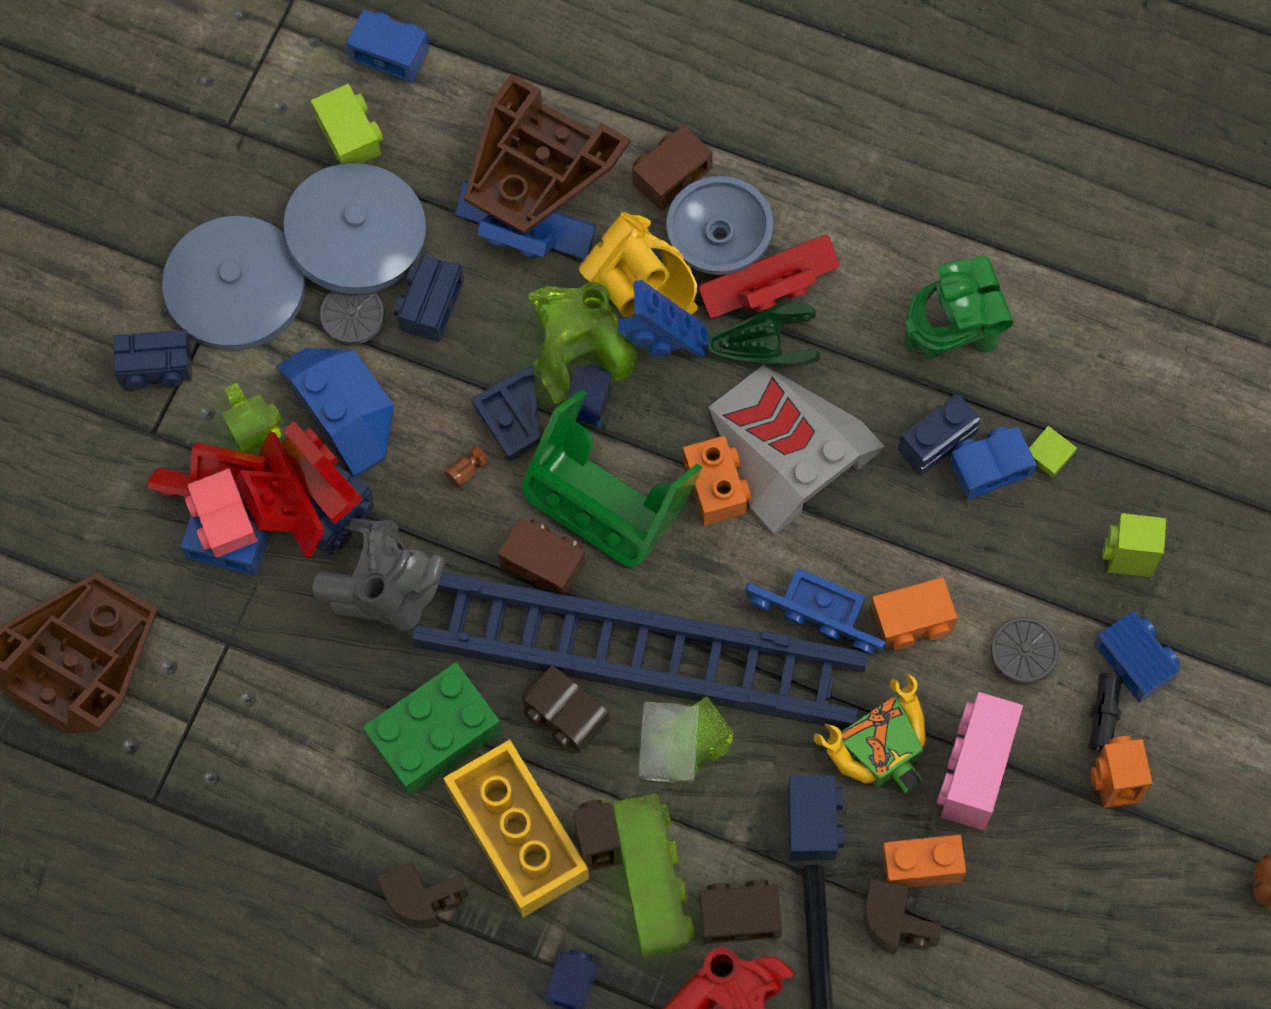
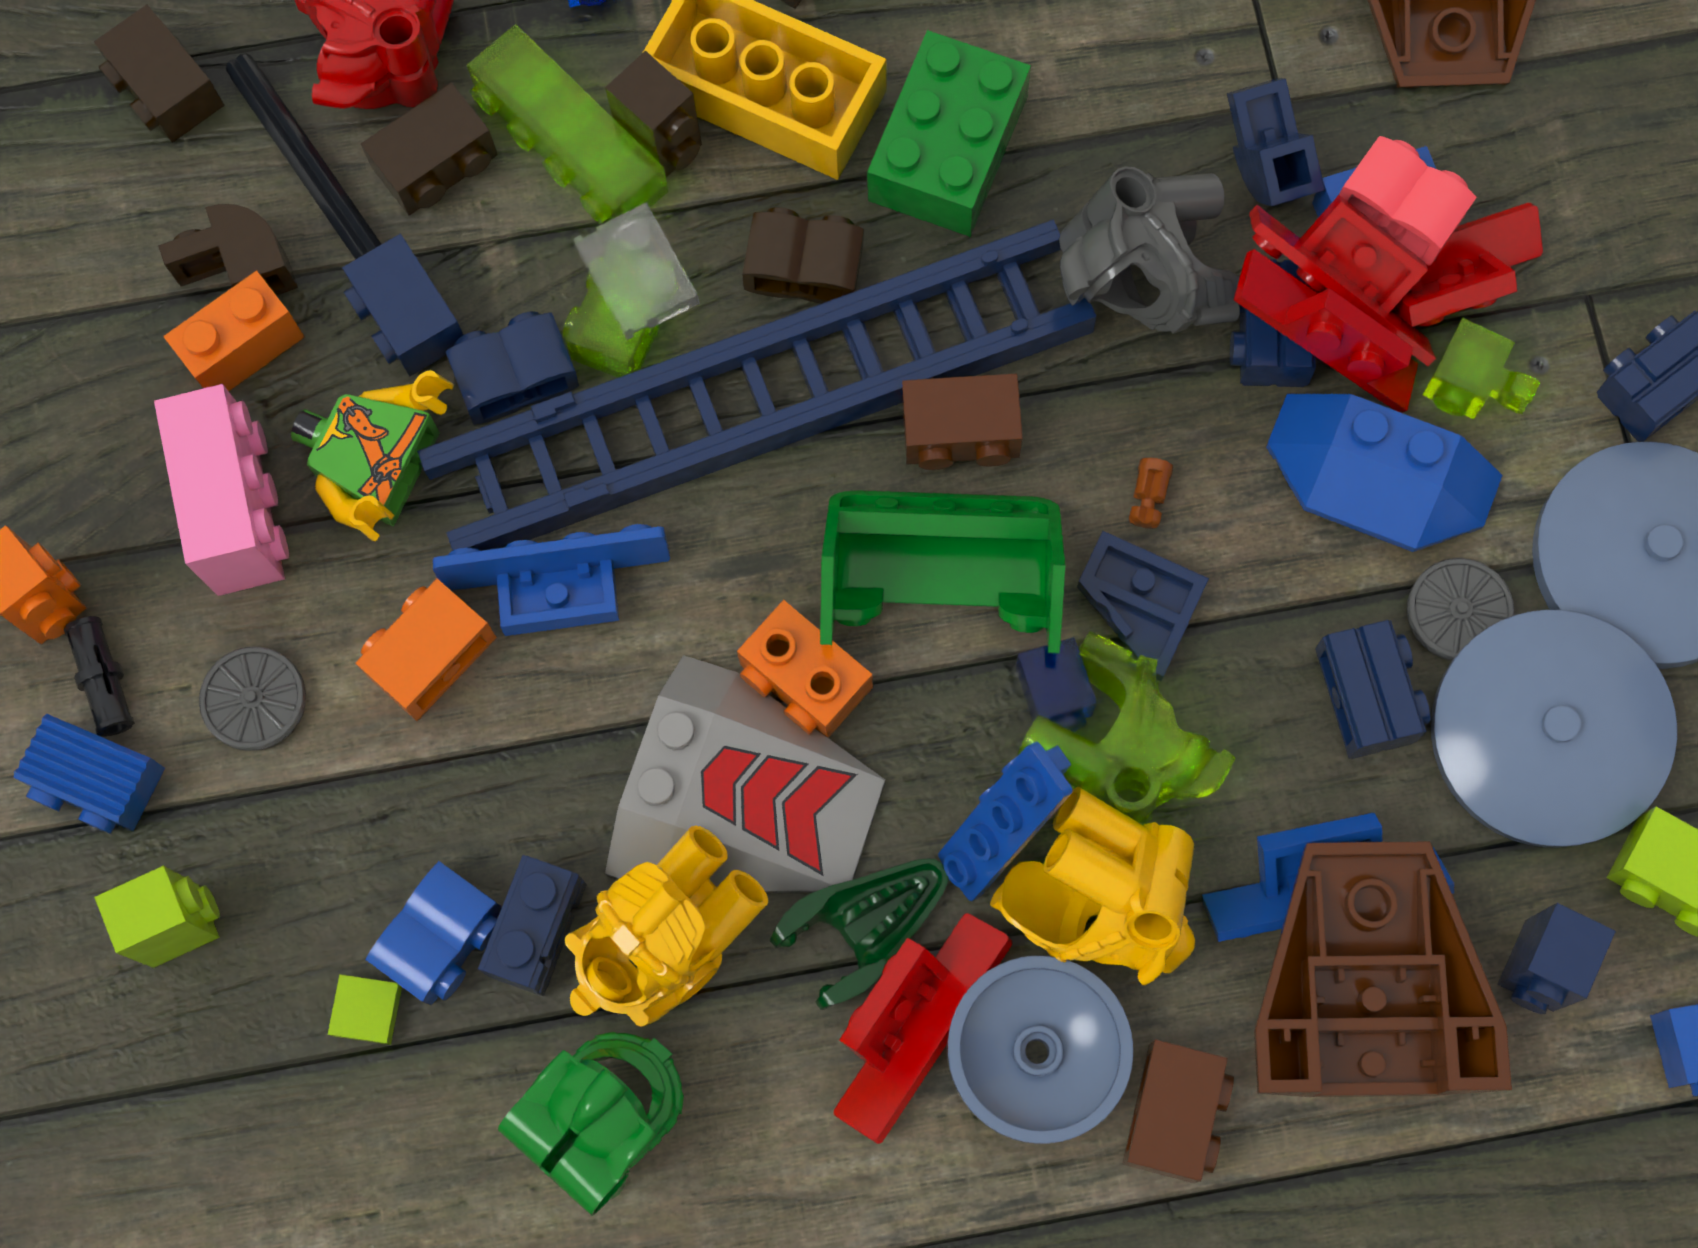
camera: 150 degrees right, 5 degrees up
none -> dark blue brick [445,311,579,425]
none -> yellow helmet [565,825,768,1027]
none -> dark blue brick [1227,78,1325,206]
none -> dark blue brick [1497,903,1616,1014]

